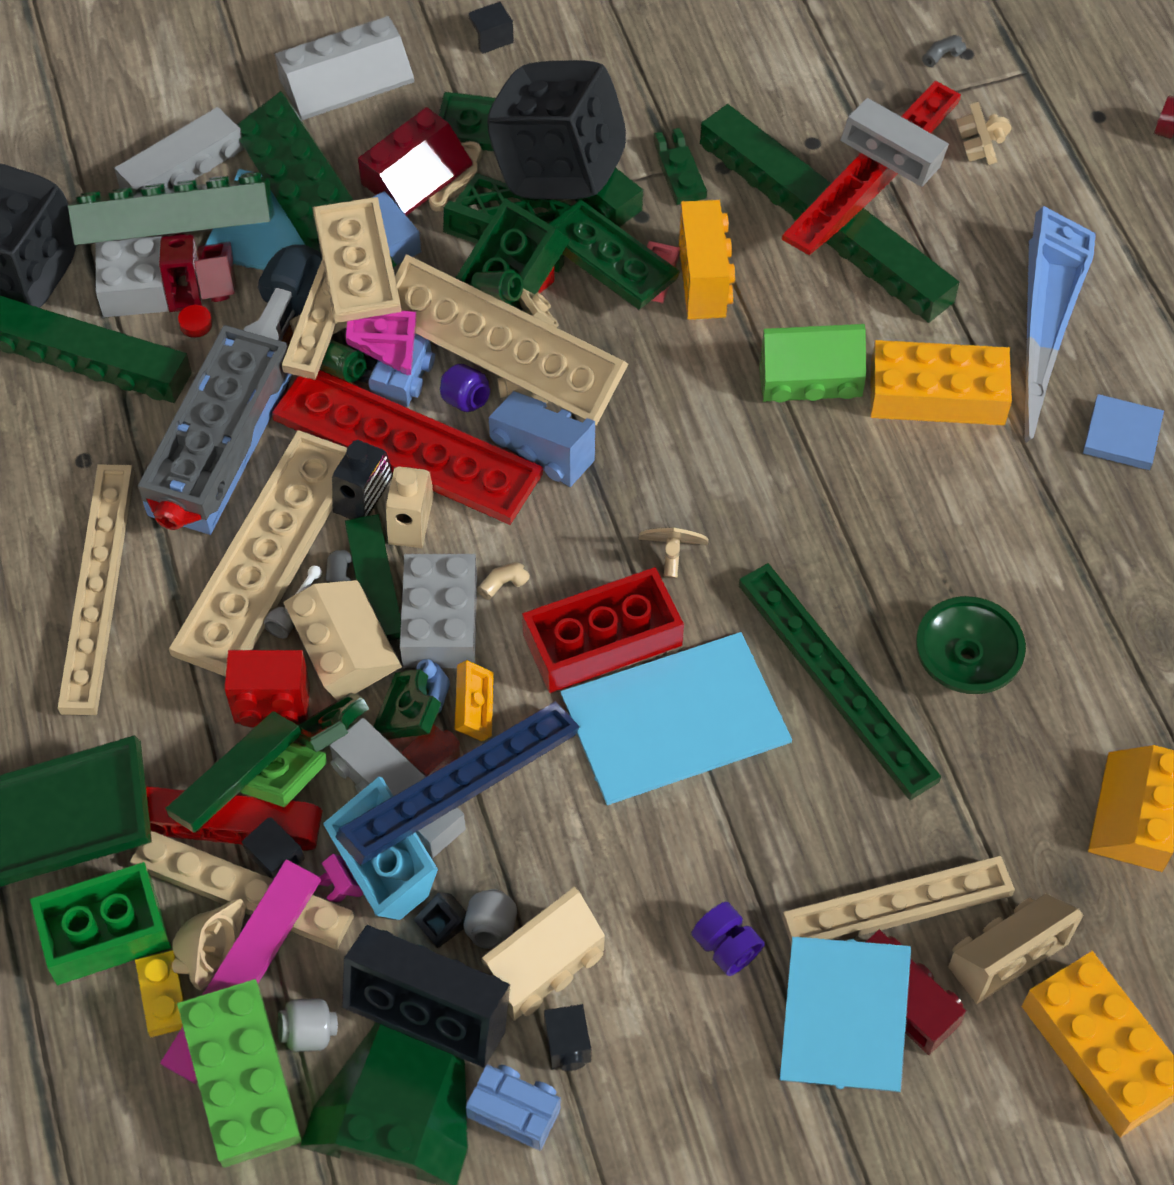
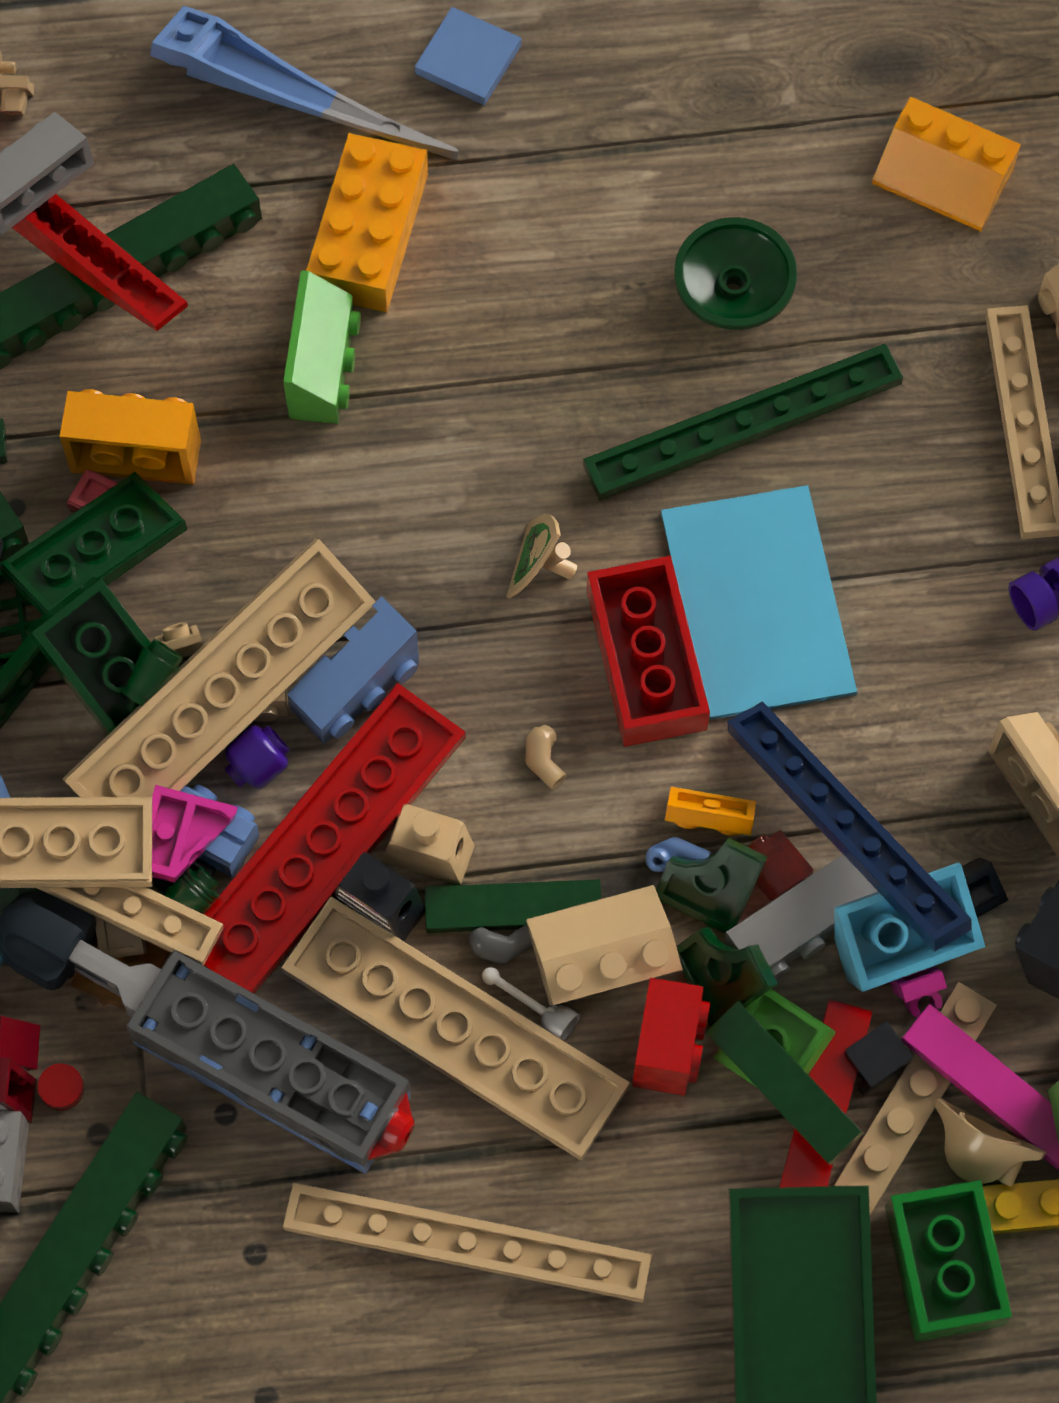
camera: 80 degrees left, 10 degrees up
light grey brick [400,554,477,668] -> none
light grey head [464,889,517,949] -> none

